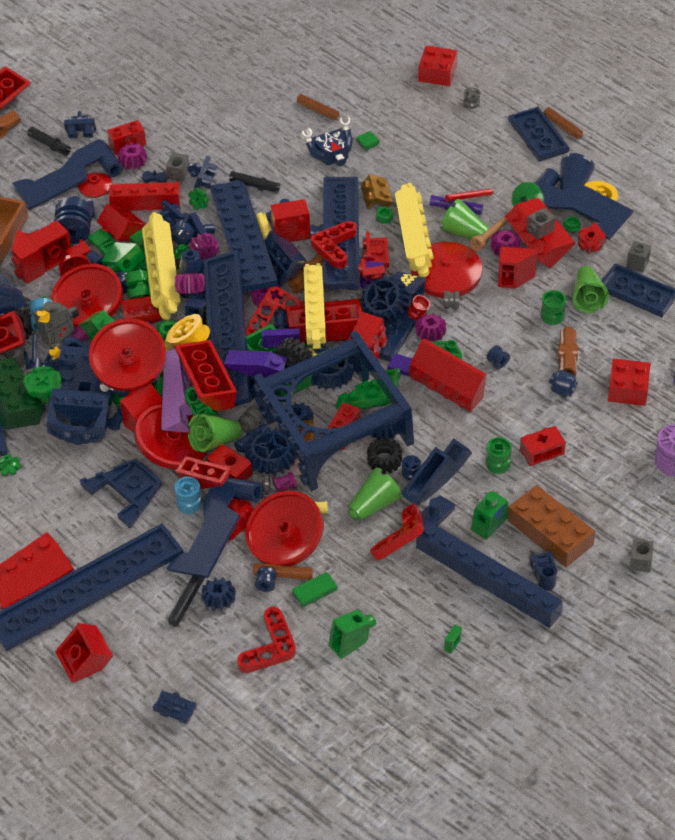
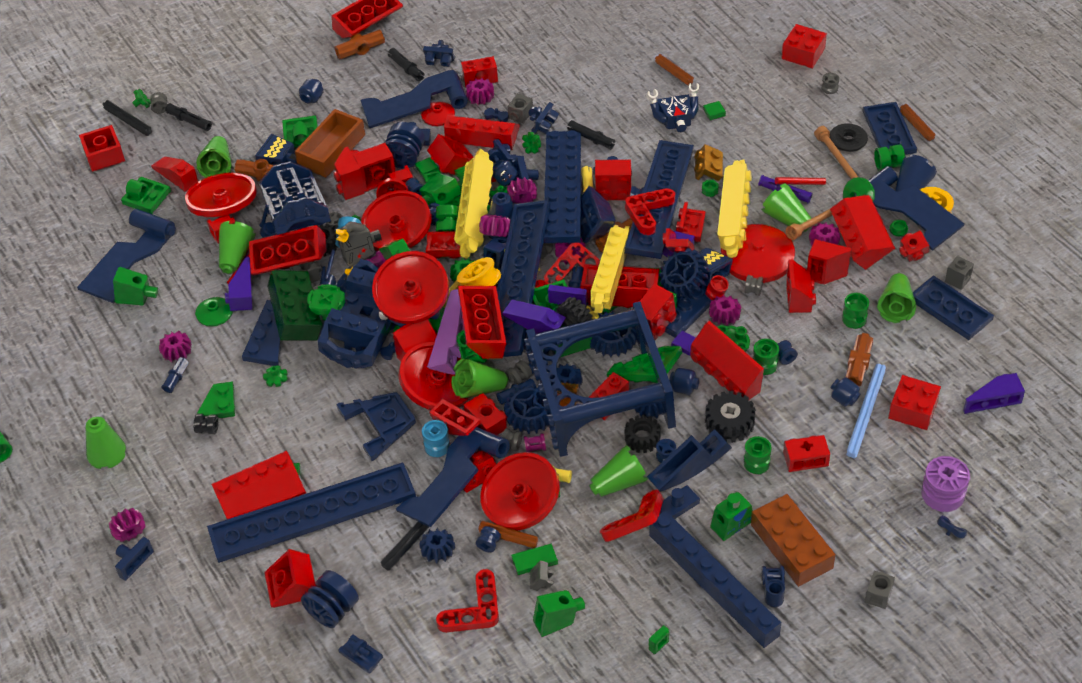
camera: 15 degrees right, 0 degrees up
dark grey brick [526,208,556,239] -> none
none -> dark blue wheel [301,570,359,628]
none -> dark grey tile [530,561,554,591]
none -> dark blue head [669,368,699,395]
none -> black wheel [705,391,756,443]
none -> green wheel [753,339,779,375]
none -> red slope [786,259,816,313]
none -> medium nougat piece [814,126,858,179]
none -> black wheel [829,123,868,151]
none -> light blue axle [846,363,886,458]
none -> green wheel [874,144,905,171]

